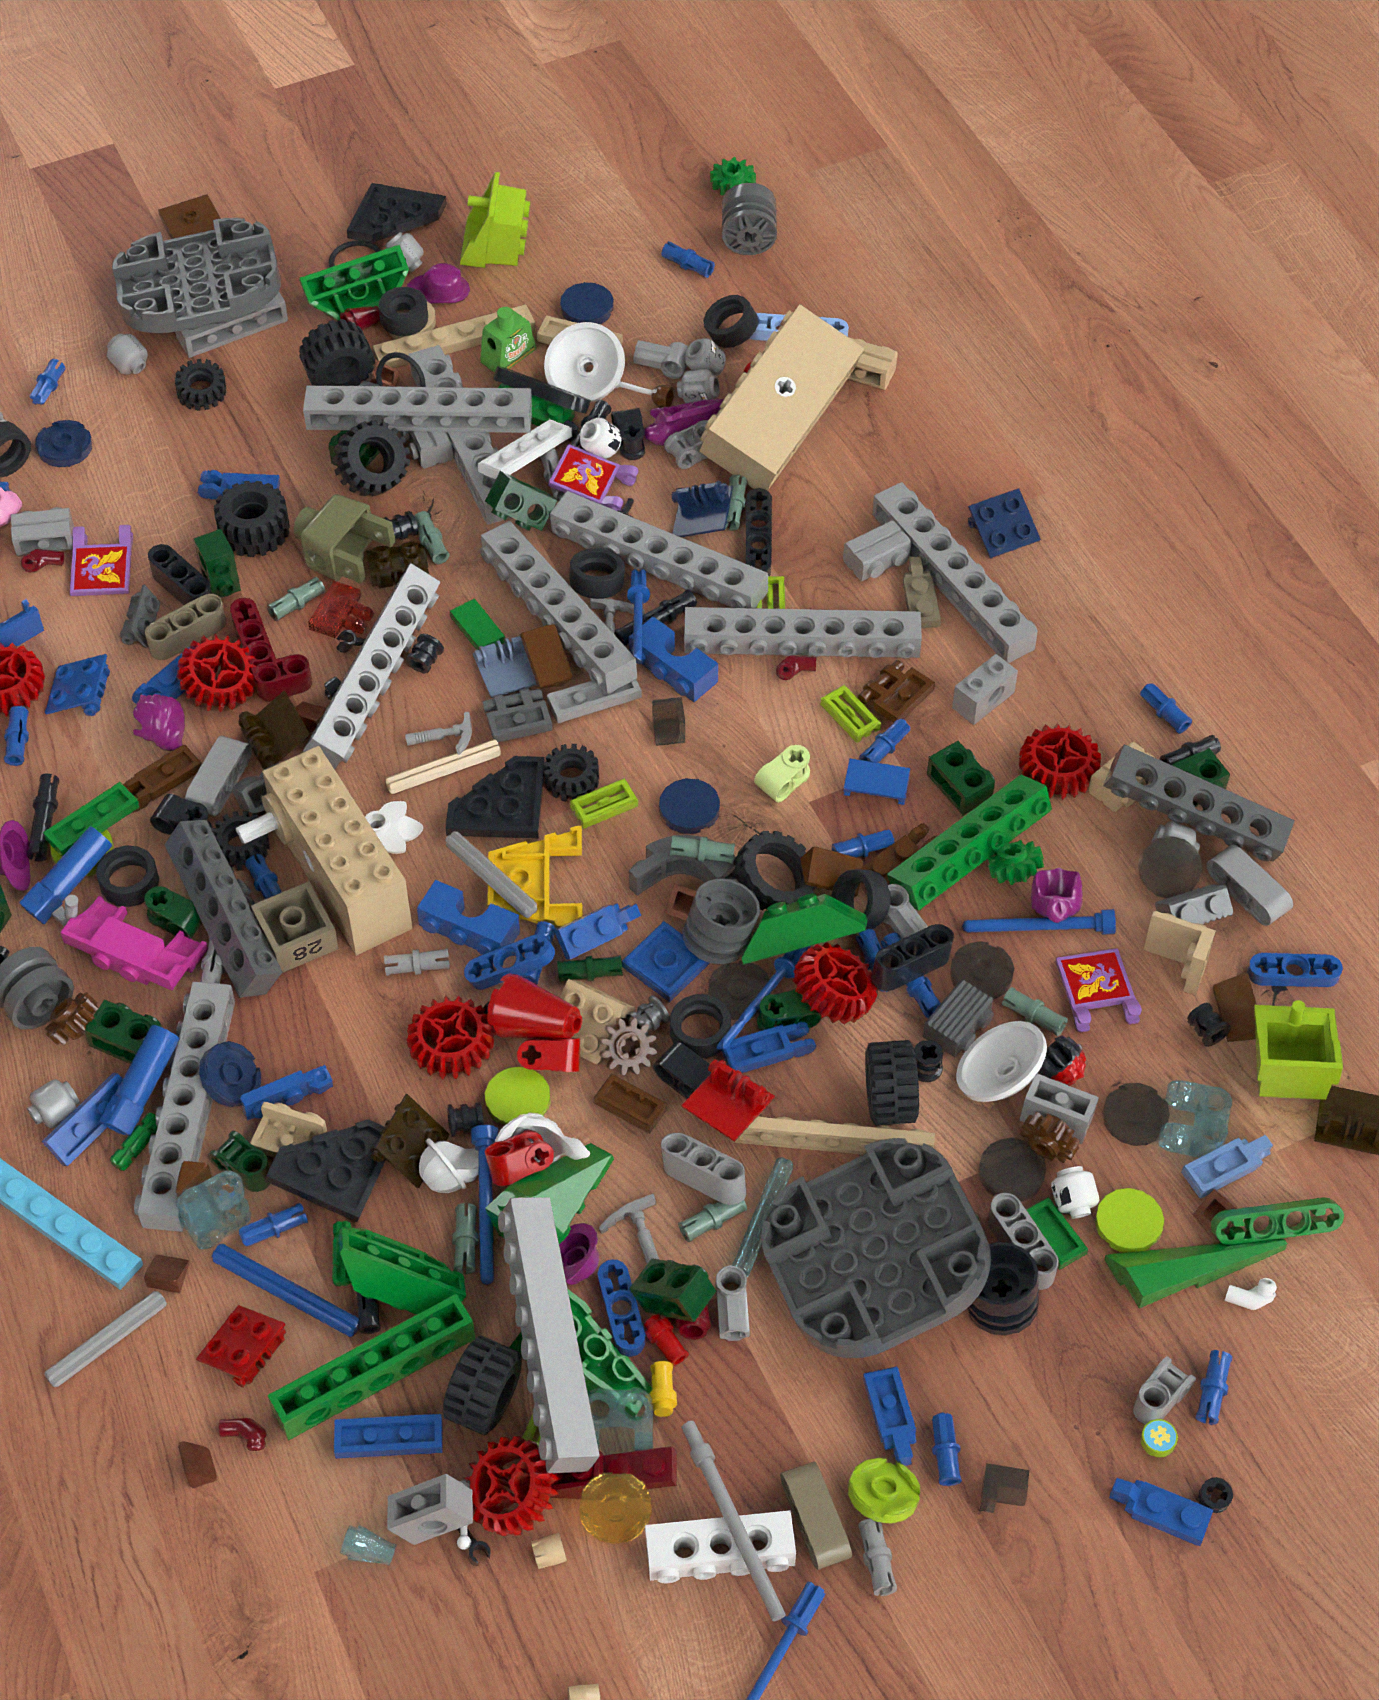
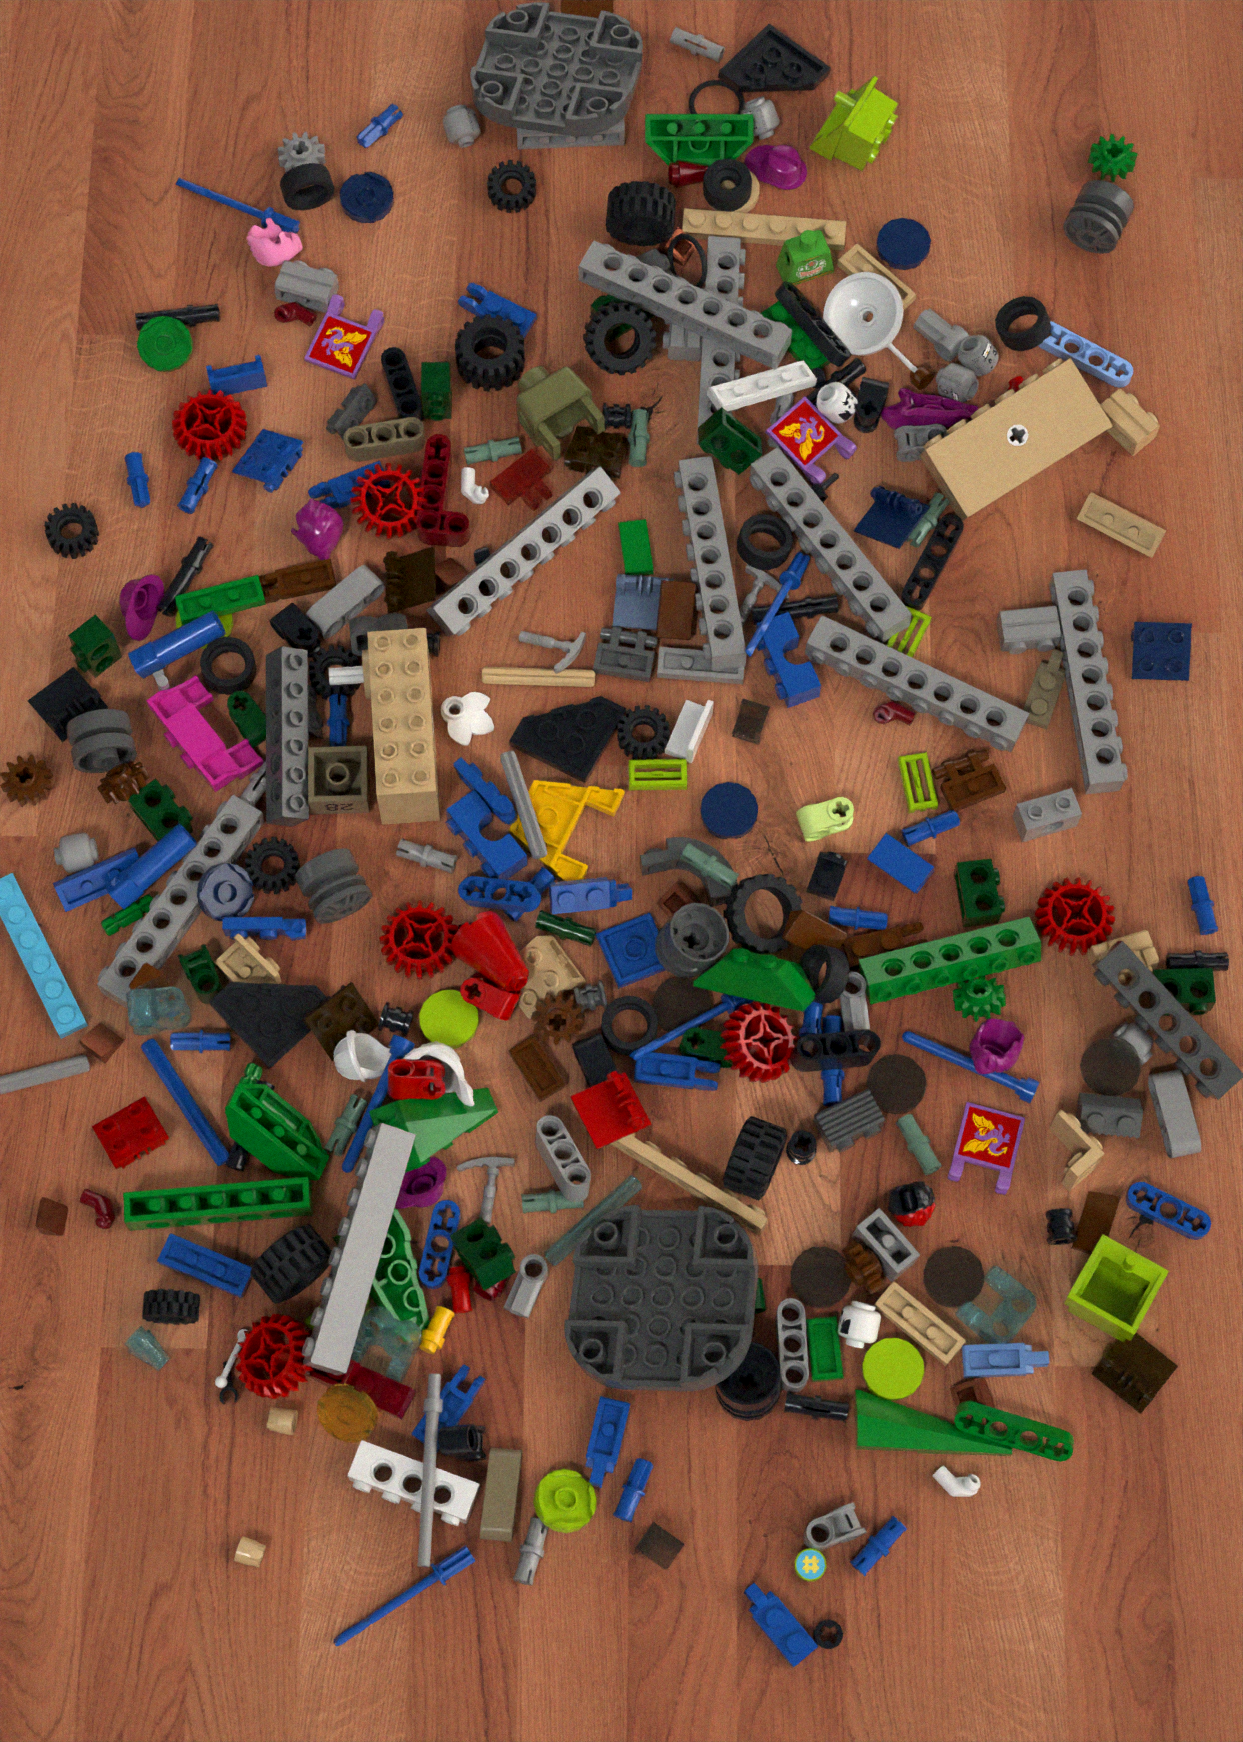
camera: 25 degrees right, 15 degrees up
black hand [336,630,365,653] -> none
light grey brick [387,1474,473,1545] -> none
black bush [406,634,444,674] -> none
blue pin [661,241,715,278] -> none
white dish [956,1021,1047,1102] -> none
none -> black tyre [142,1289,200,1325]
none -> black tyre [245,837,300,895]
none -> dark grey wheel [295,848,372,924]
none -> blue hinge [411,1364,486,1453]
none -> black piece [438,1424,486,1462]
none -> blue hinge [453,757,518,825]
none -> white arm [461,467,489,504]
none -> white panel [665,700,714,763]
none -> light grey pin [670,27,725,63]
none -> black pin [784,1392,849,1423]
none -> black bracket [806,852,847,902]
none -> tan plate [874,1281,966,1366]
none -> tan plate [1077,492,1166,558]

